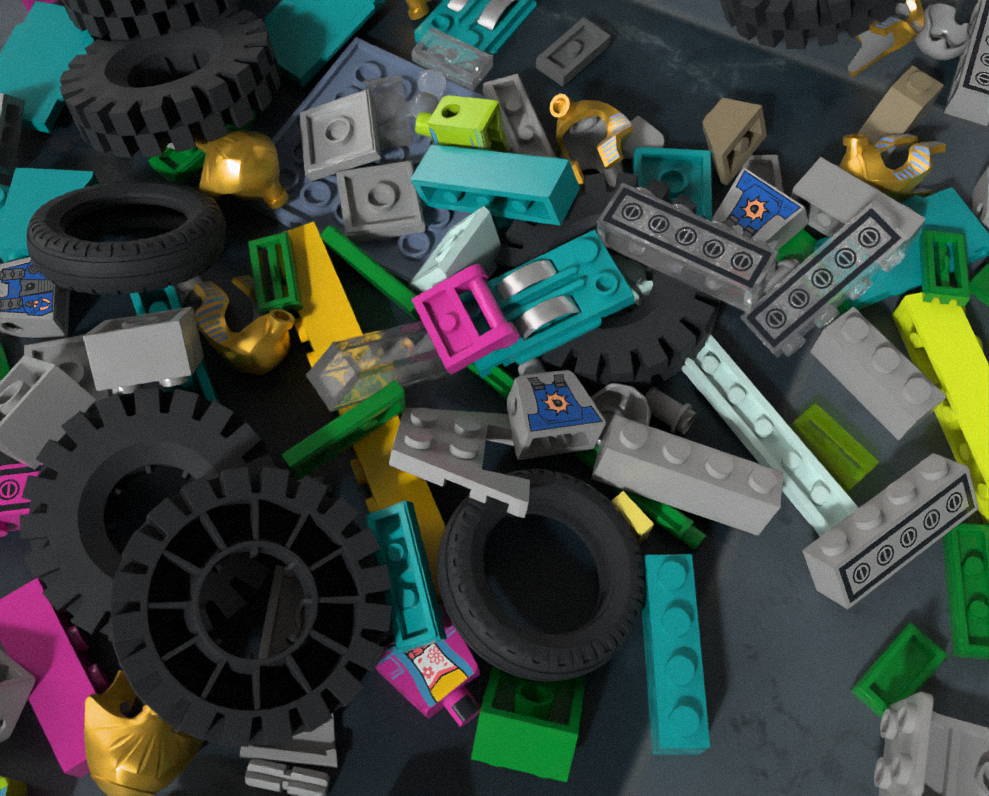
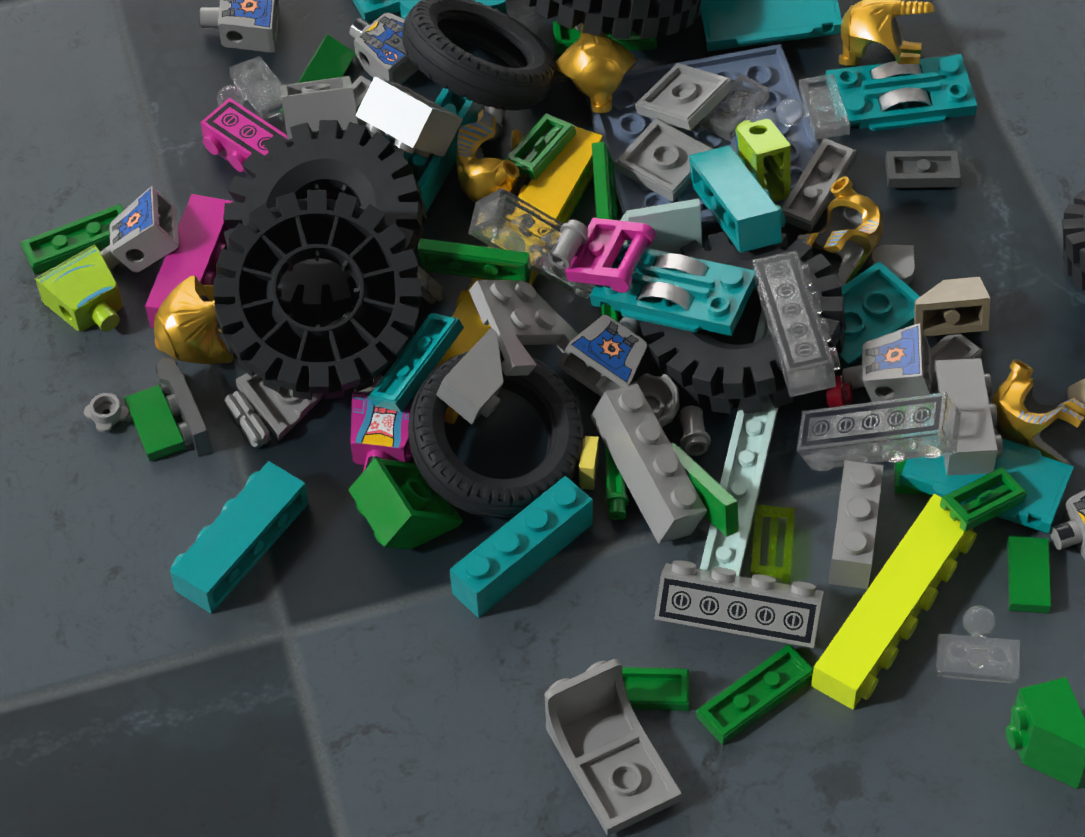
camera: 50 degrees right, 10 degrees down
none -> light grey slope [436,328,503,424]
none -> light grey pin [548,220,588,269]
none -> green tile [670,443,739,537]

